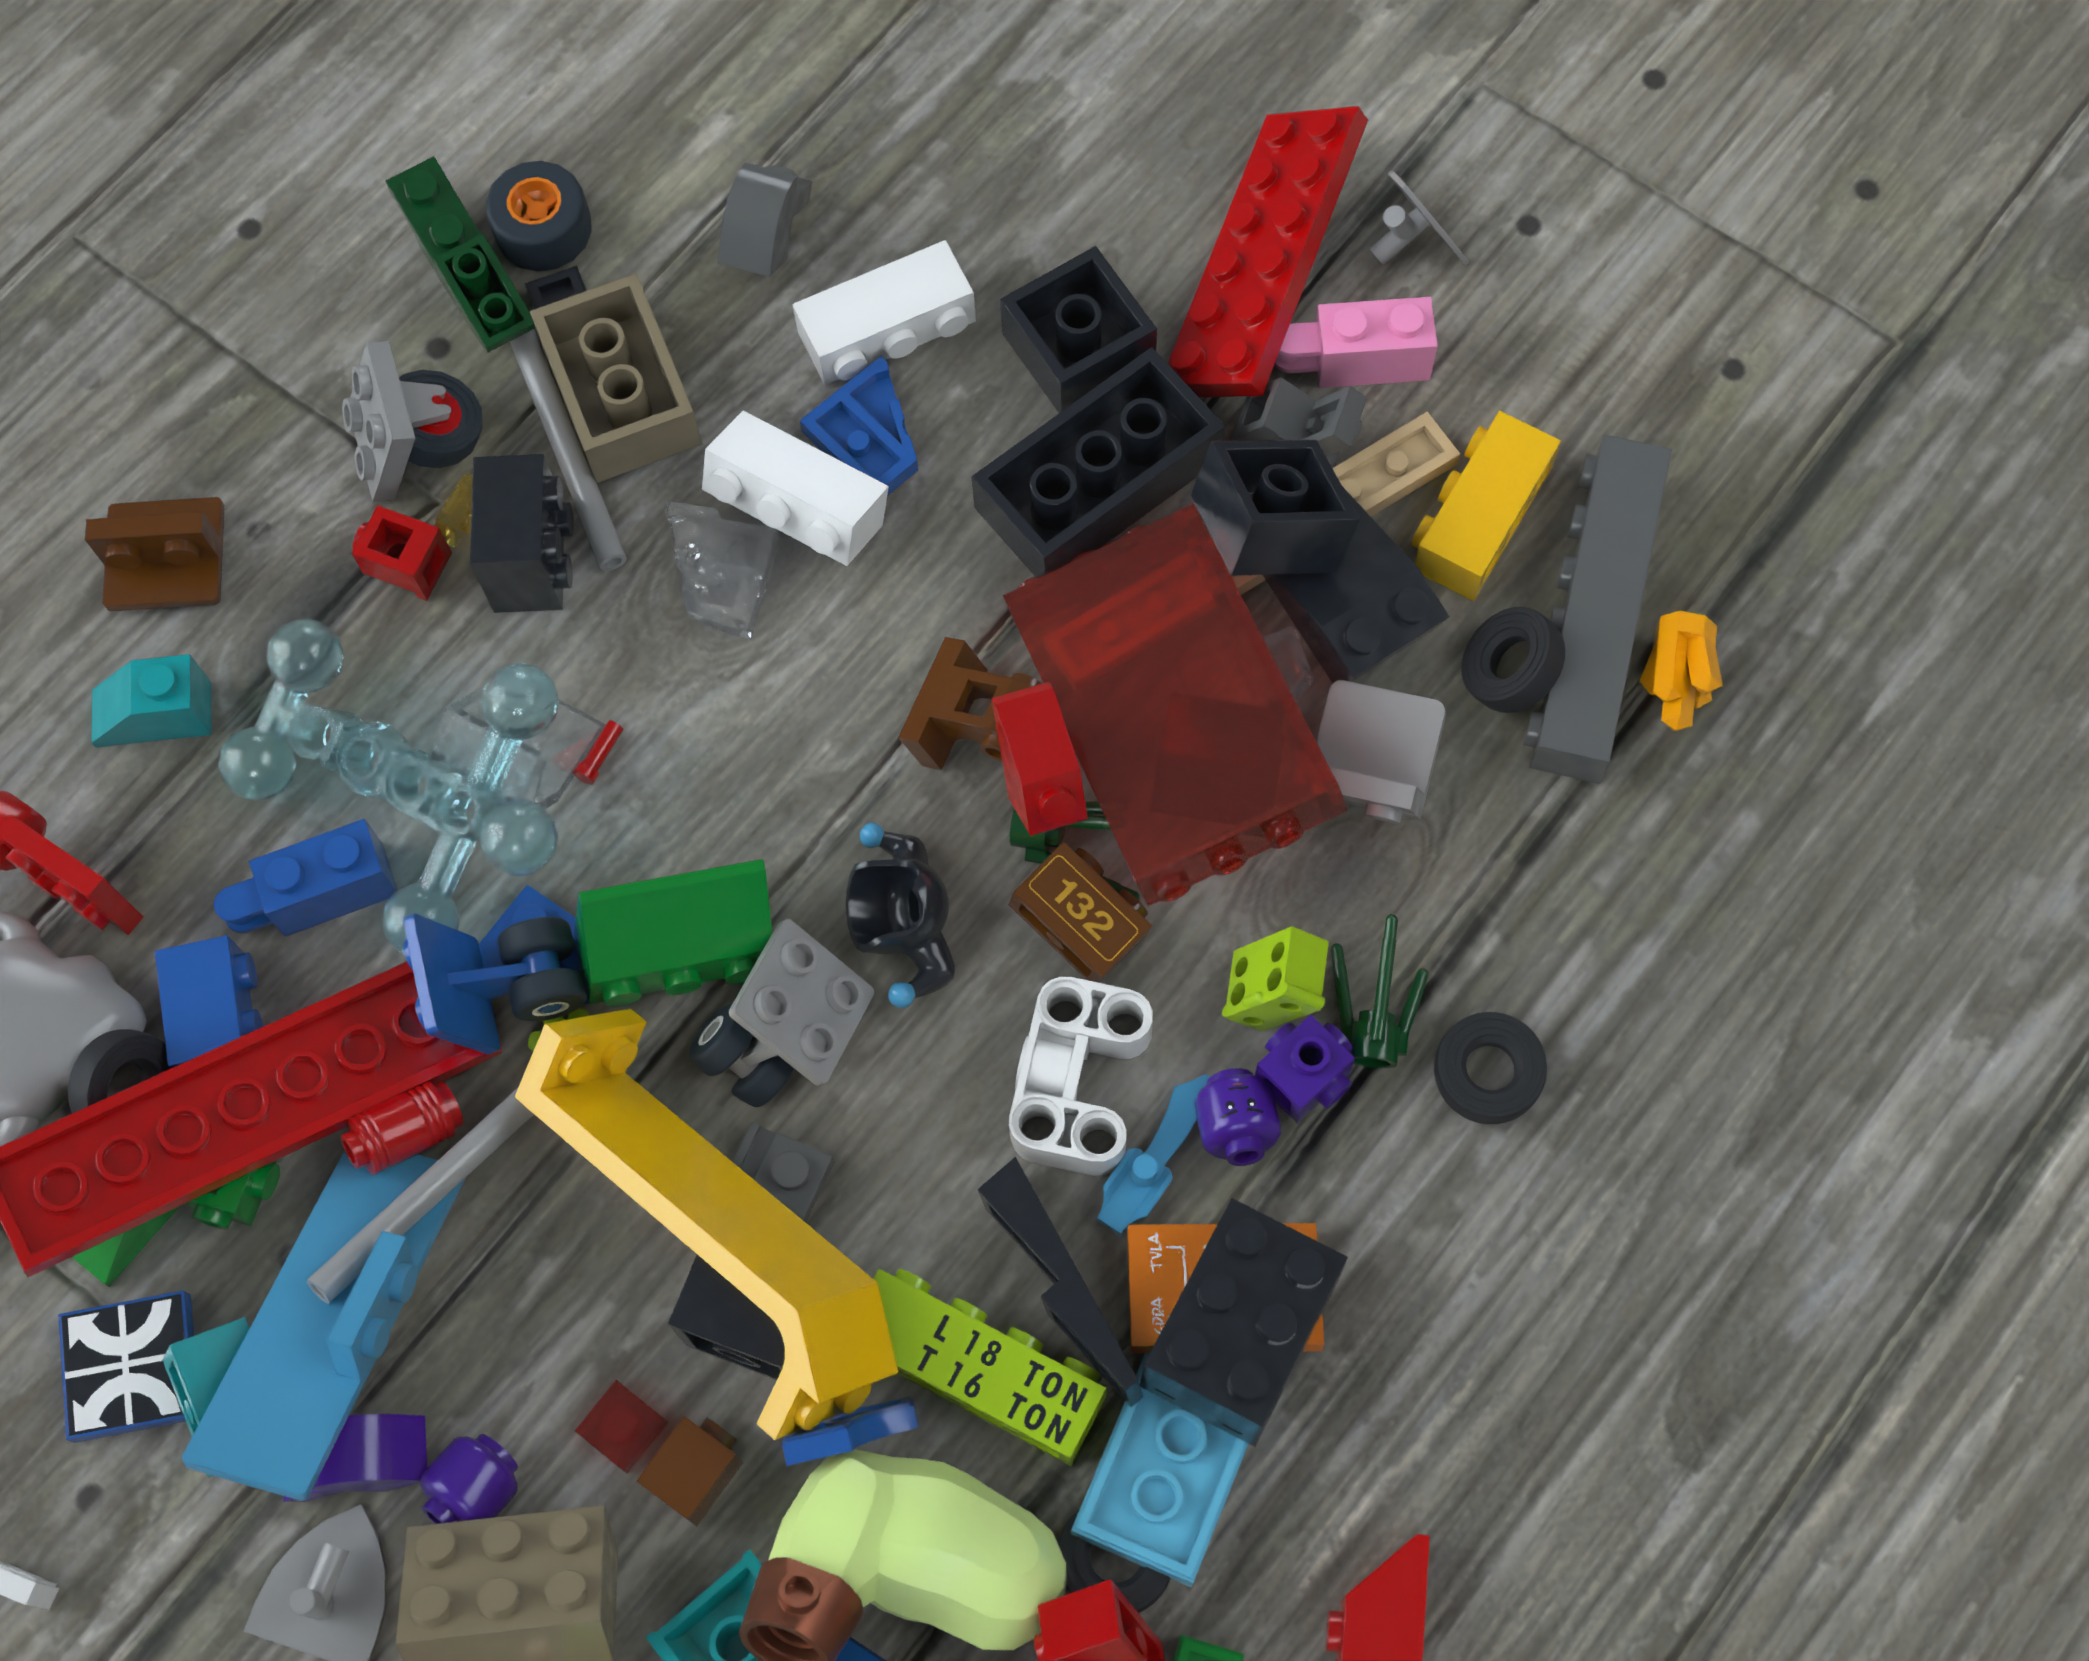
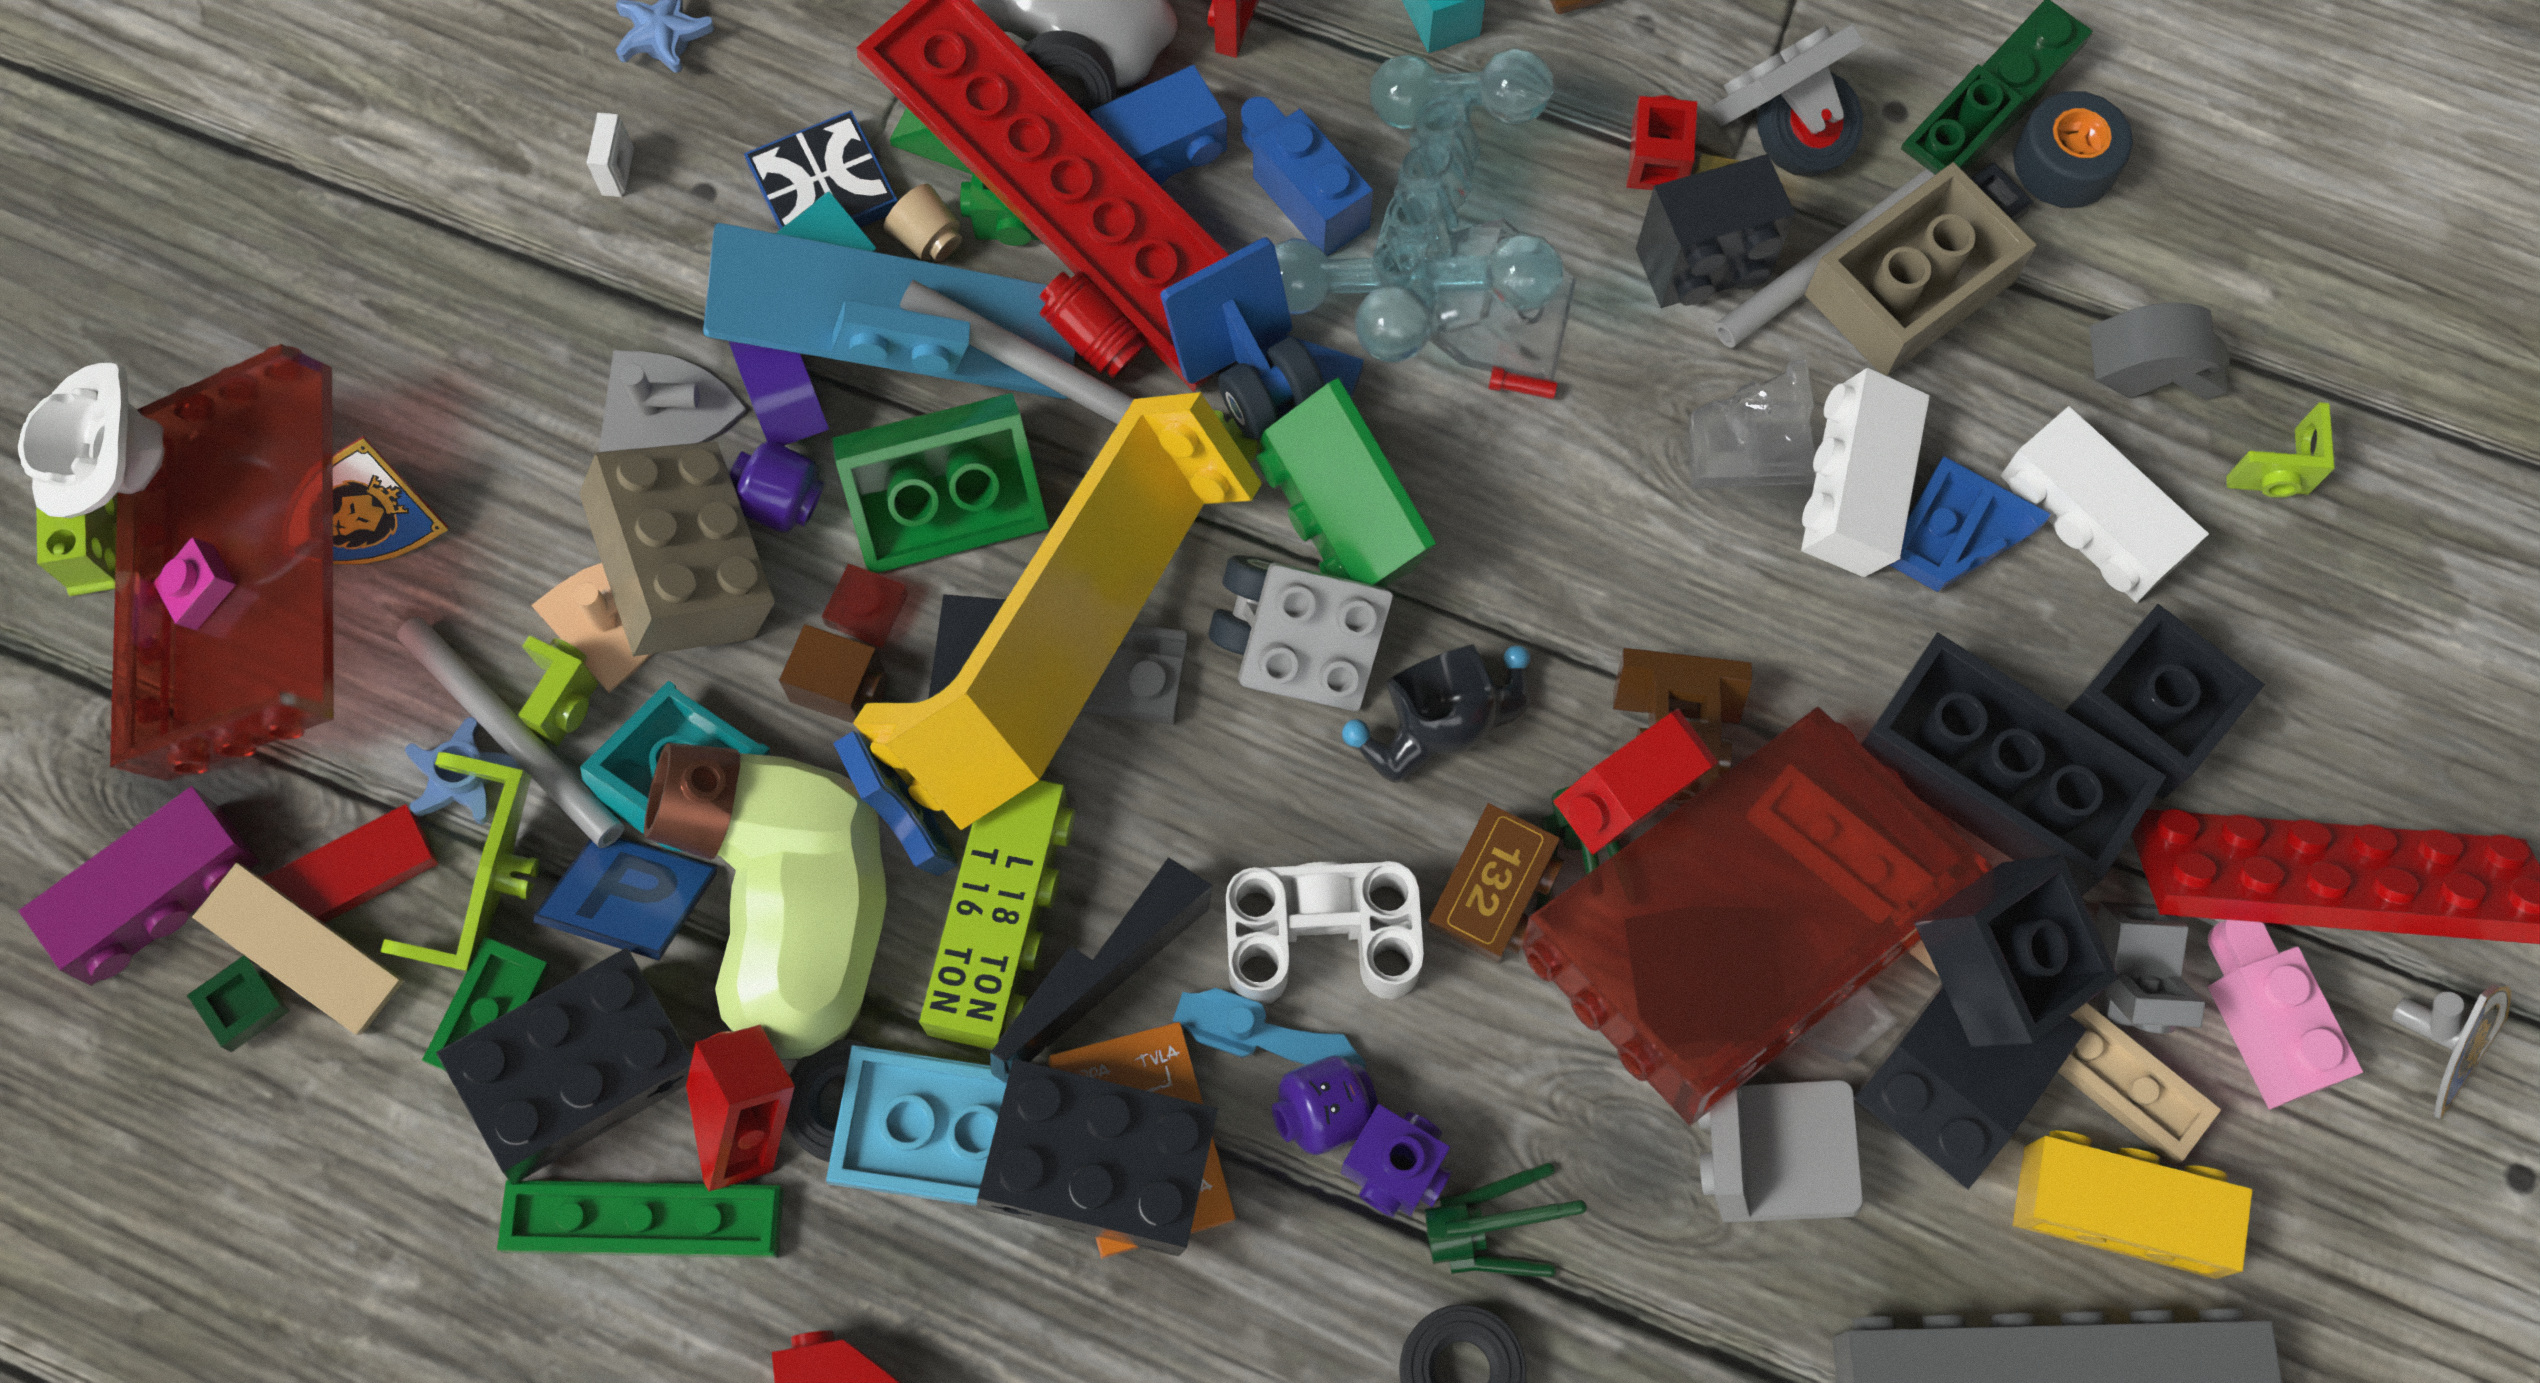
camera: 70 degrees right, 0 degrees up
lime piece [1222,926,1329,1032] -> none
black tyre [1461,607,1566,713] -> none
none -> green slope [832,393,1049,575]
none -> tan hat [883,183,962,262]
none -> lime bracket [2226,402,2335,498]

